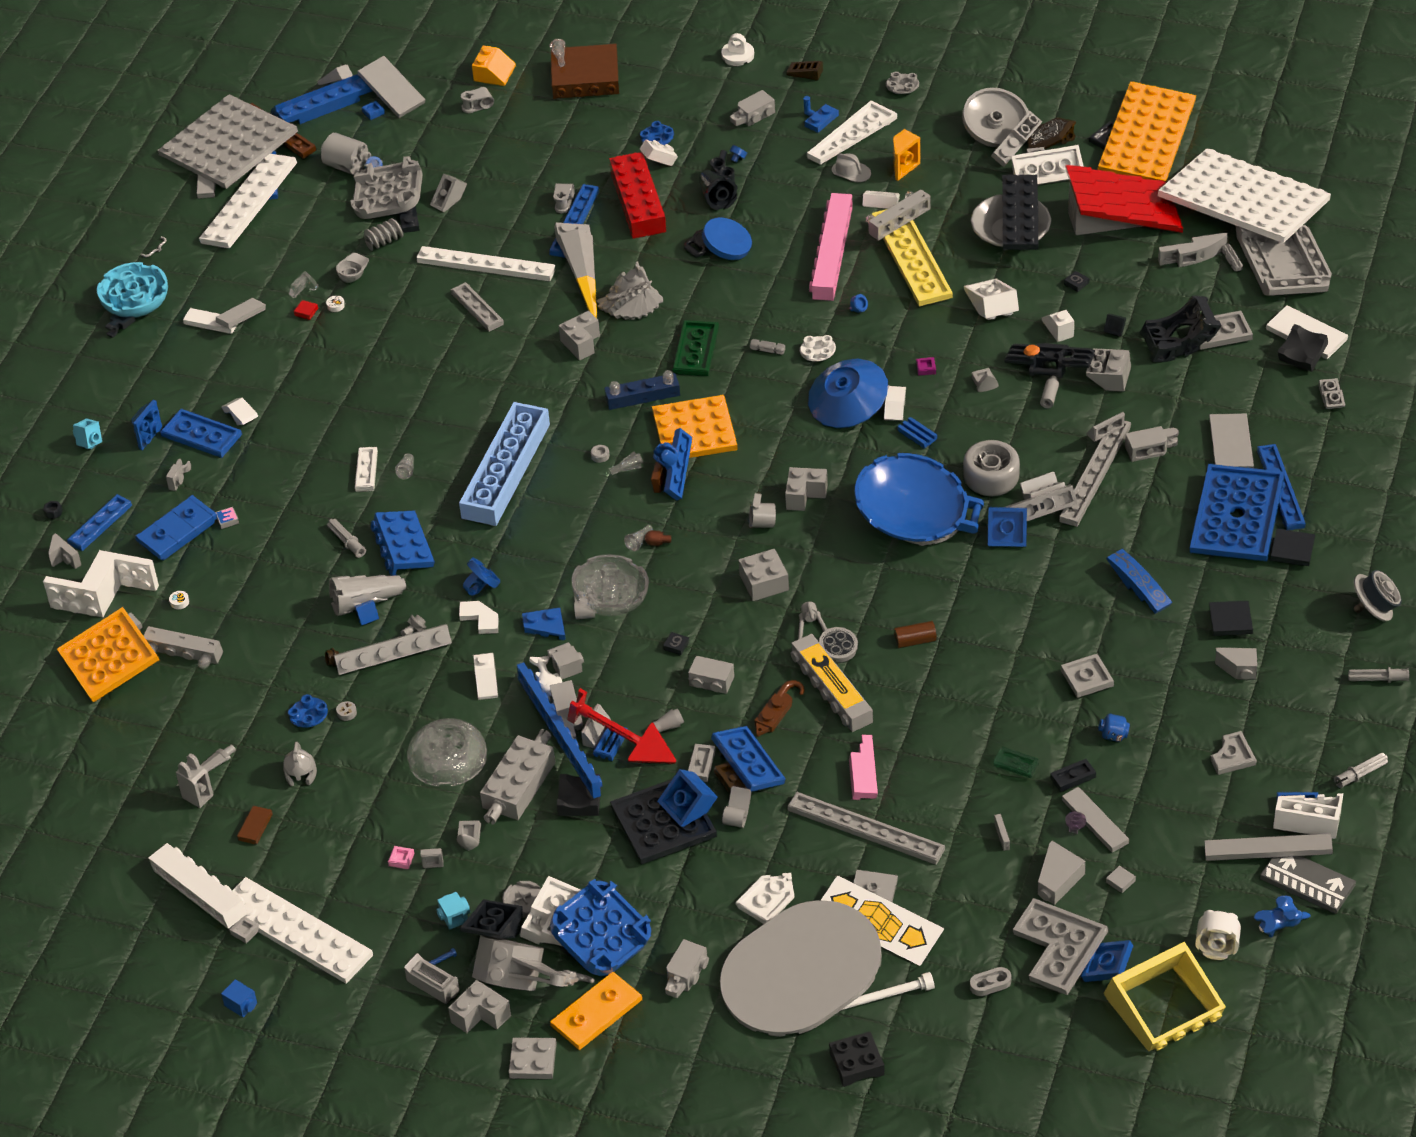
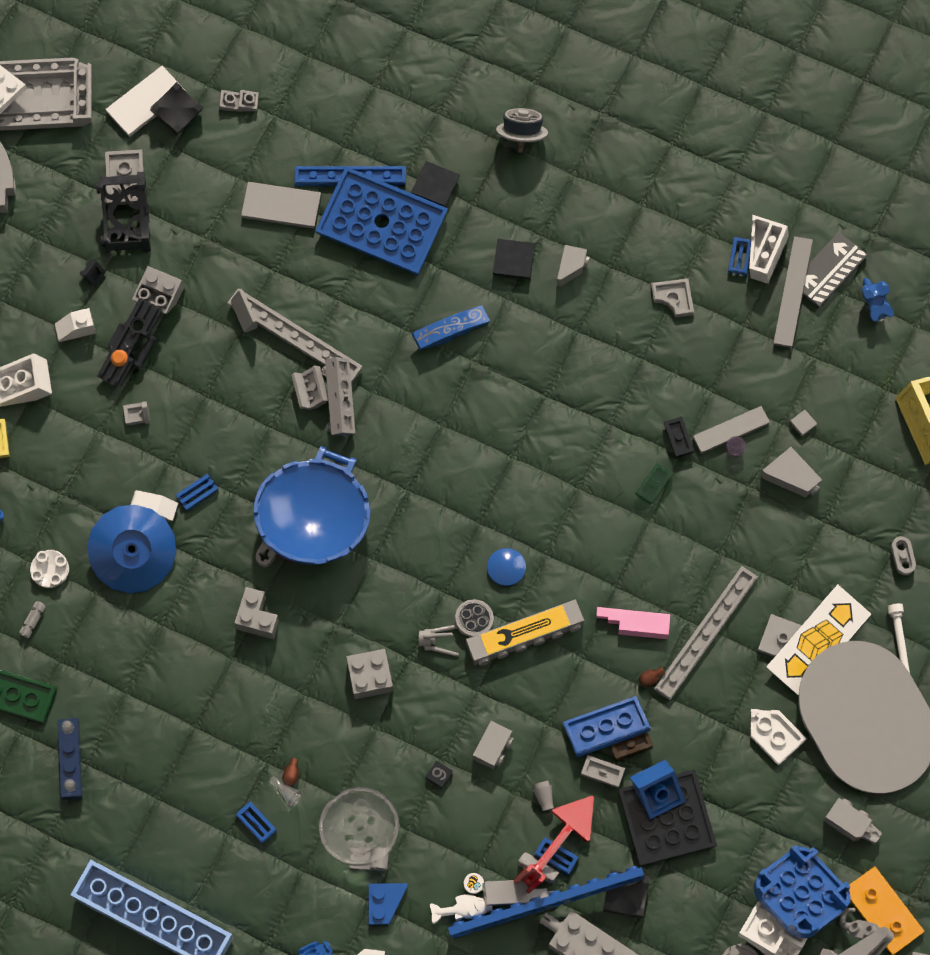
camera: 85 degrees left, 25 degrees up
light grey brick [547,642,584,679] -> none
light grey tile [591,445,610,463] -> none
clear cone [609,451,643,475] -> none
reddish brown tile [651,462,667,493] -> none
light orange plate [652,395,738,458] -> none
blue plate [653,428,693,500] -> none
light grey panel [722,786,751,828] -> none
light grey piece [749,493,776,528] -> none
reddish brown plate [755,680,805,737] -> none
reddish brown brick [894,621,937,648] -> none
magenta tile [916,357,936,376] -> none
light grey wheel [963,440,1020,496] -> none
blue plate [988,507,1027,547] -> none
light grey piece [994,814,1010,851] -> none
light grey plate [1013,898,1108,995] -> none
light grey cylinder [1040,376,1059,408] -> none
light grey plate [1061,654,1114,698] -> none
black tile [1064,271,1089,292] -> none
blue plate [1081,940,1133,982] -> none
blue head [1098,714,1130,742] -> none
light grey hinge [1125,426,1179,462] -> none
white brick [1195,910,1241,960] -> none
light grey axle [1222,244,1243,272] -> none
light grey axle [1334,753,1388,788] -> none
light grey axle [1348,667,1409,683] -> none
none -> blue tile [235,801,277,845]
none -> tile [464,873,484,894]
none -> blue dish [487,548,526,587]
none -> copper cylinder [639,667,665,687]

